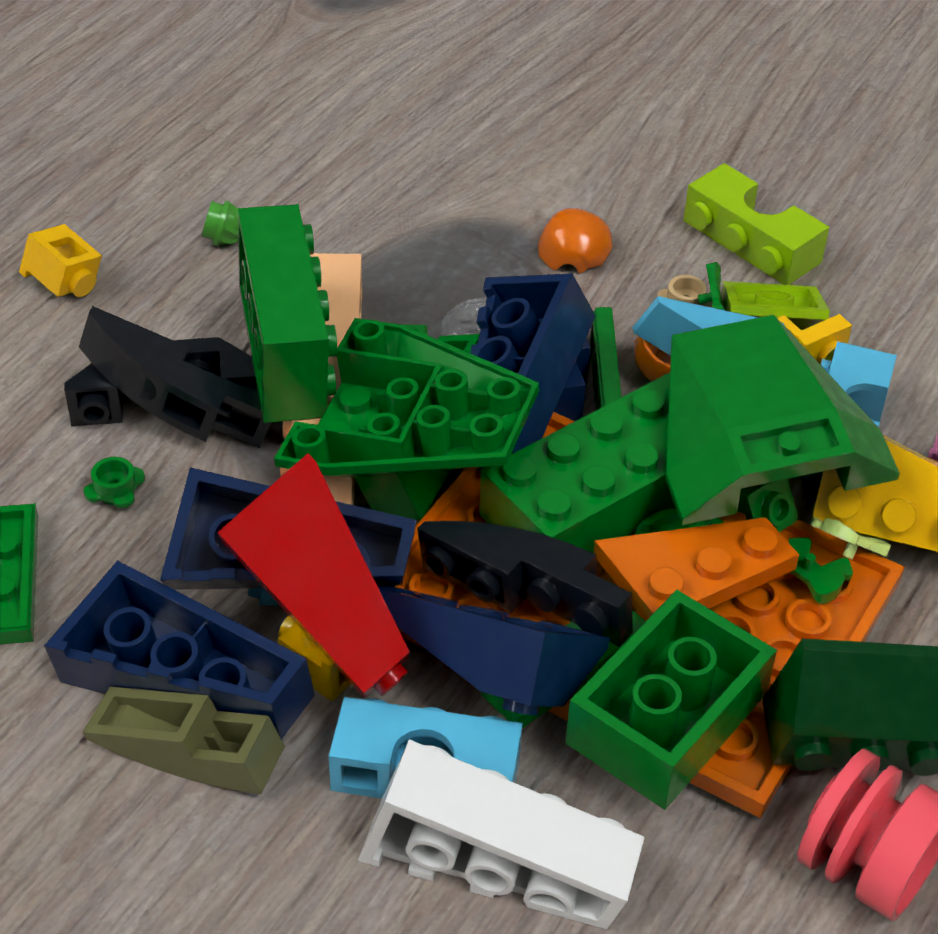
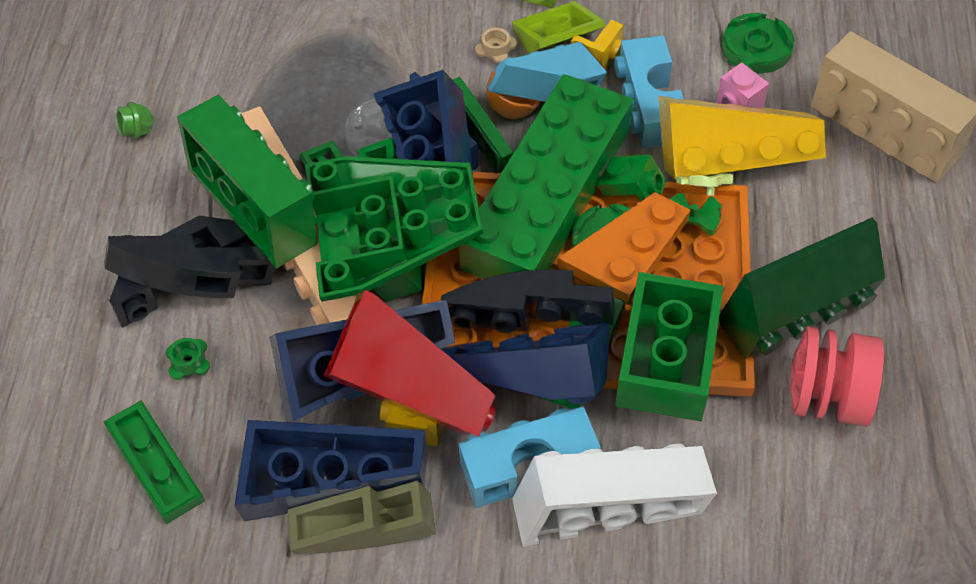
camera: 25 degrees left, 10 degrees up
yellow brick [19,224,102,297] -> none
orange hair [538,208,613,274] -> none
green wedge [666,315,900,525] -> none
green piece [698,262,725,310] -> none

